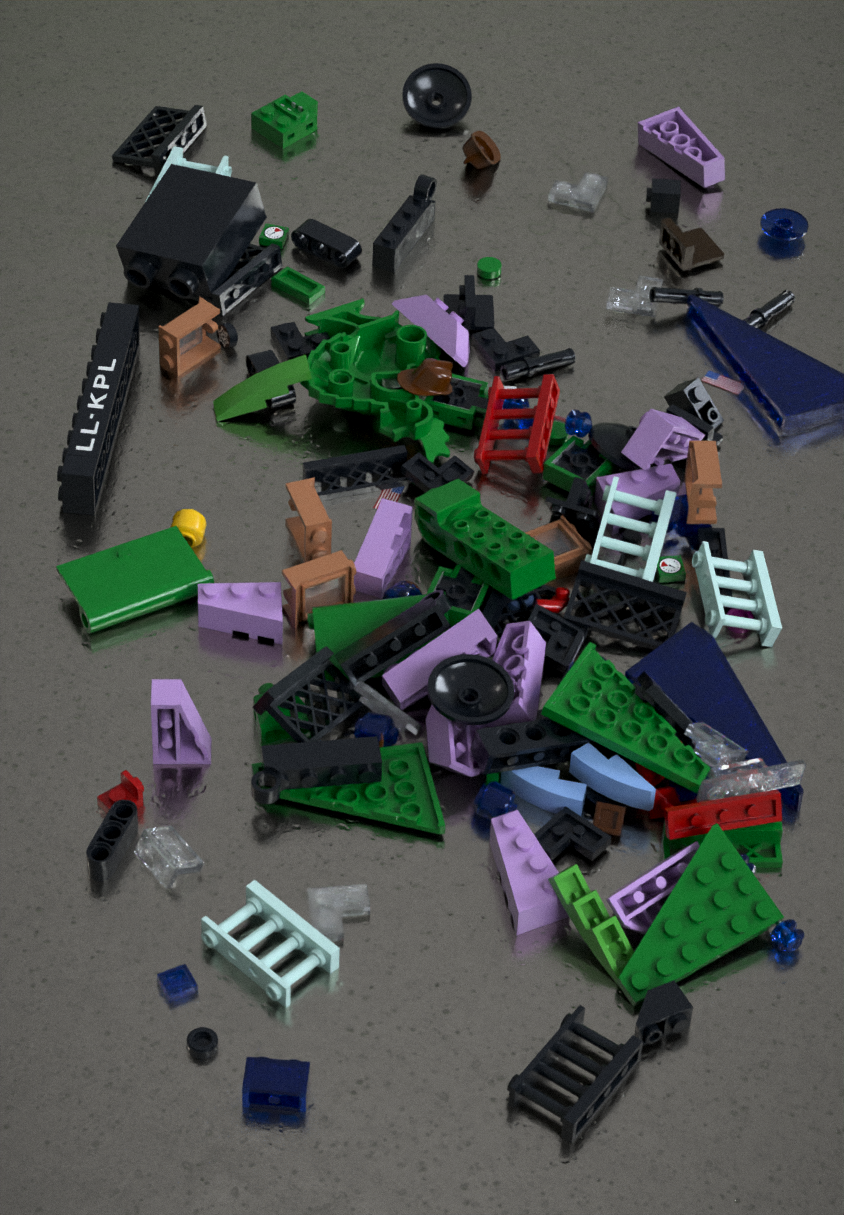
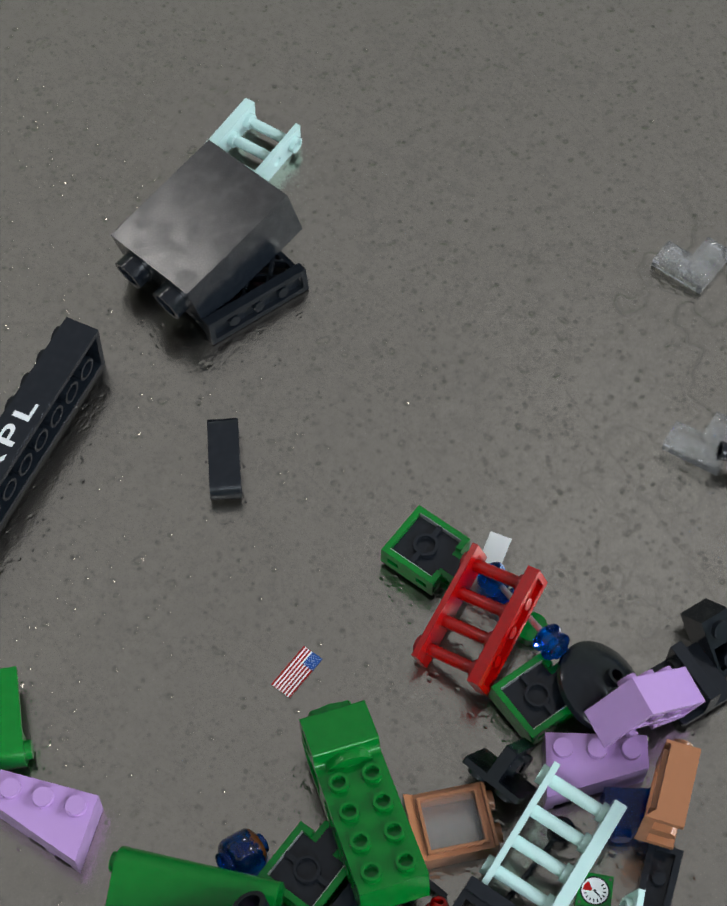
camera: 20 degrees right, 15 degrees up
black fence [112,105,207,175] -> none
nougat window [158,297,221,377] -> none
yellow head [170,509,207,548] -> none
bright green slope [213,355,312,422] -> none
black tile [217,322,238,349] -> none
green piece [251,91,318,149] -> none
tile [259,223,289,249] -> none
green tile [271,266,325,305] -> none
black plate [271,322,330,361] -> none
nougat window [282,550,356,629] -> none
nougat window [285,477,332,563] -> none
black beam [291,219,362,268] -> none
green animal [300,299,450,463] -> none
black fence [303,445,413,501] -> none
lavender wedge [354,498,412,598] -> none
black hinge [372,174,437,273] -> none
lavender wedge [392,295,470,367] -> none
reddish brown piece [397,358,453,396] -> none
black plate [400,452,474,493] -> none
black dish [402,63,472,129] -> none
black bracket [443,275,495,331] -> none
reddish brown piece [462,130,501,170] -> none
black plate [472,328,540,372] -> none
green tile [477,257,502,279] -> none
black pin [501,348,576,381] -> none

